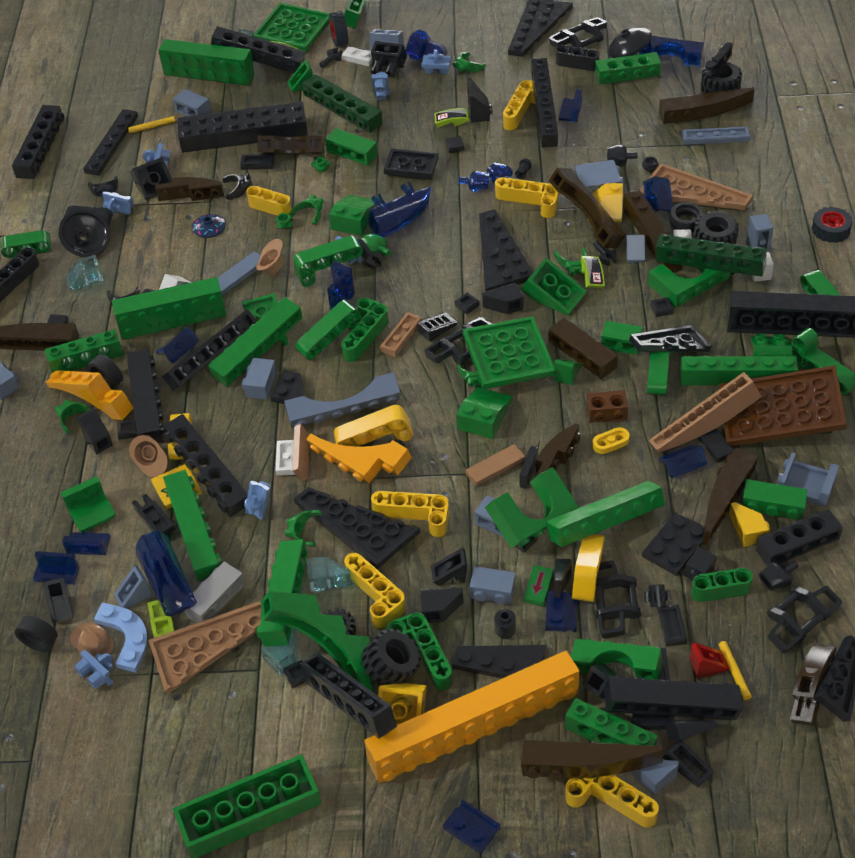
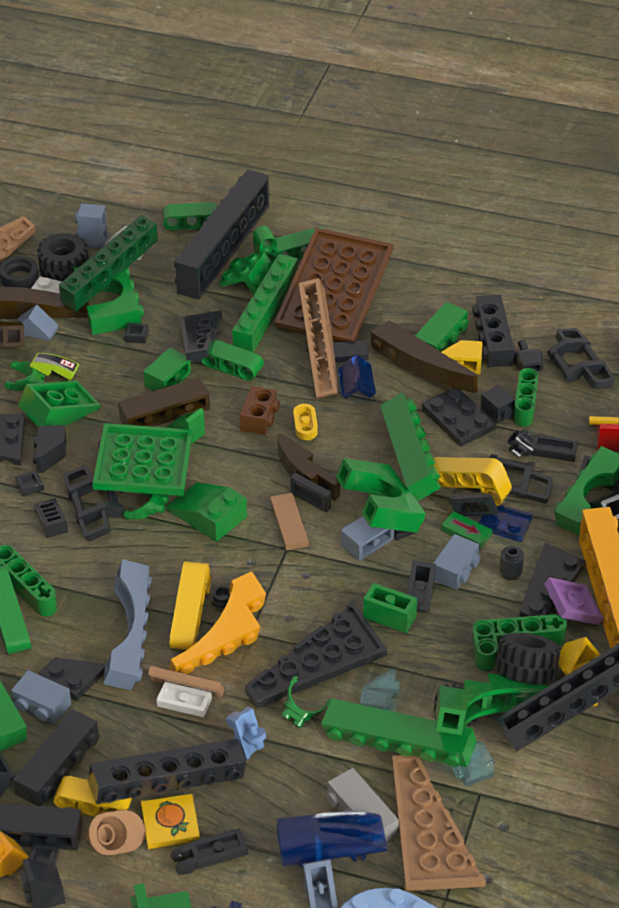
camera: 75 degrees left, 5 degrees down
lime slope [147,597,175,638] -> none
green brick [163,470,222,581] -> none
black tile [282,660,306,689] -> none
yellow beam [344,553,406,629] -> none
yellow beam [371,491,449,537] -> none
medium nougat tile [379,312,423,357] -> none
black slope [421,587,464,623] -> none
black bar [593,240,617,266] -> none
sand blue panel [777,453,839,507] -> none
black wheel [812,207,853,243] -> none
none -> black brick [13,709,99,806]
none -> green brick [363,583,417,633]
none -> medium lavender plate [544,577,604,625]

